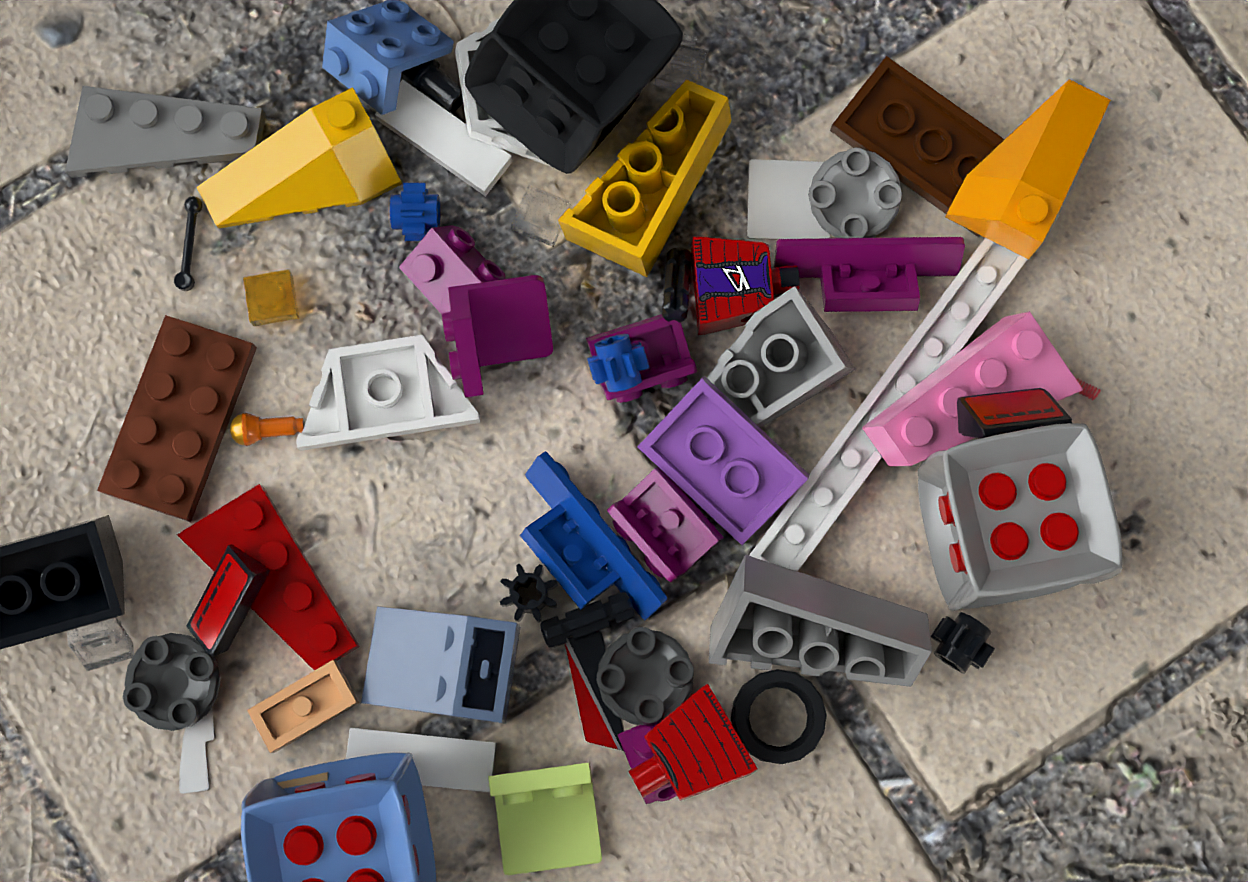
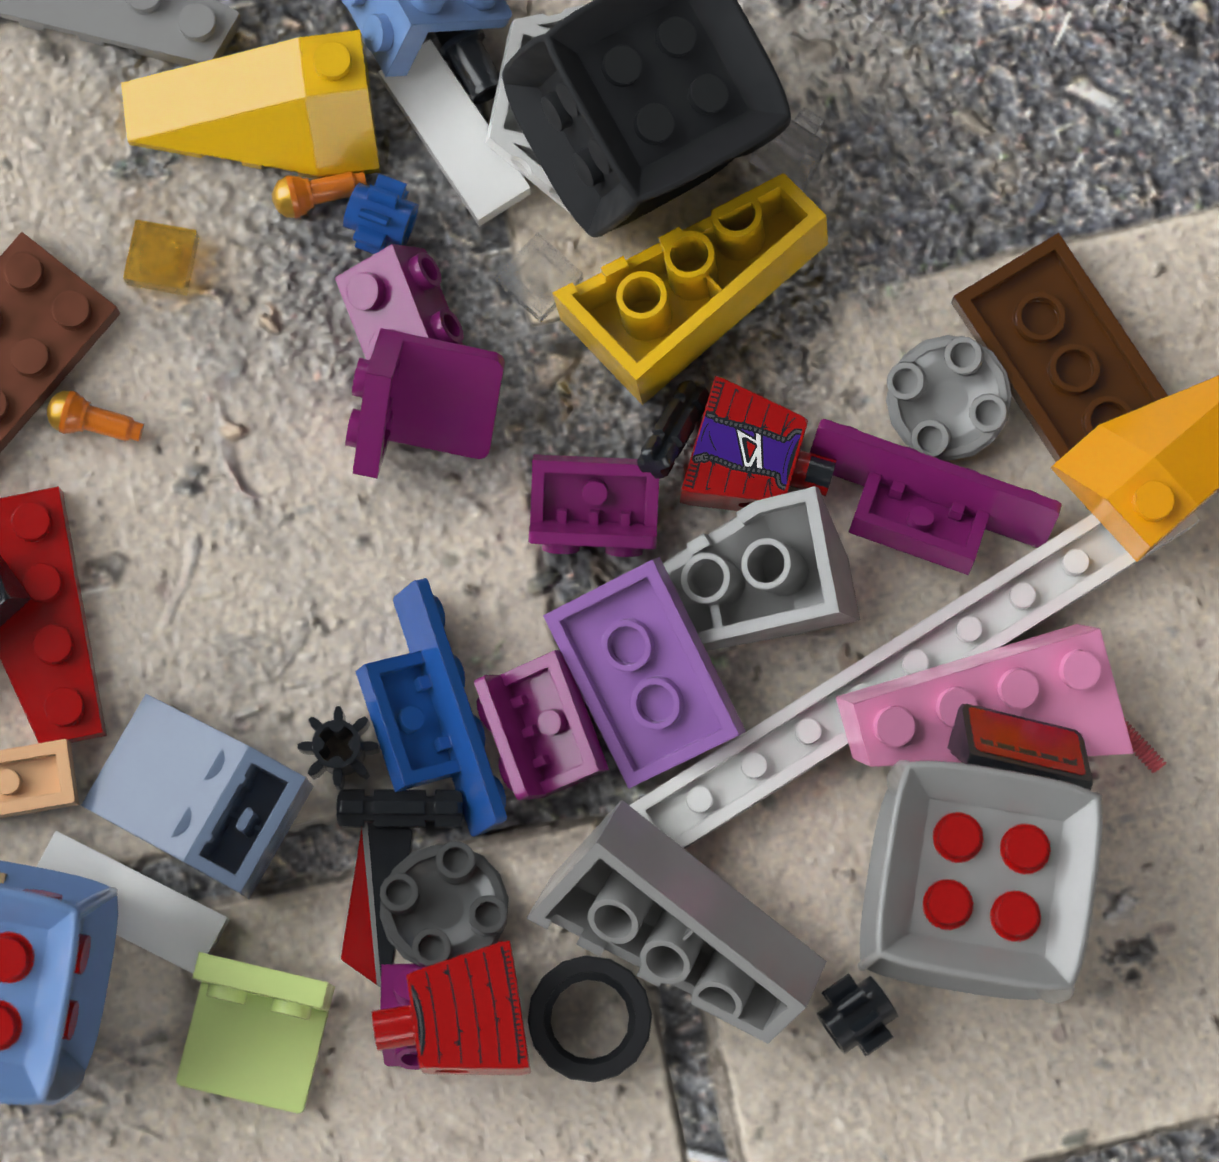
camera: 20 degrees right, 0 degrees up
black hinge [174,196,203,291] -> none
white wing [296,335,480,451] -> none
blue gear [587,334,650,392] -> none
white sticker [747,159,830,239] -> none
none -> orange piece [272,172,367,219]

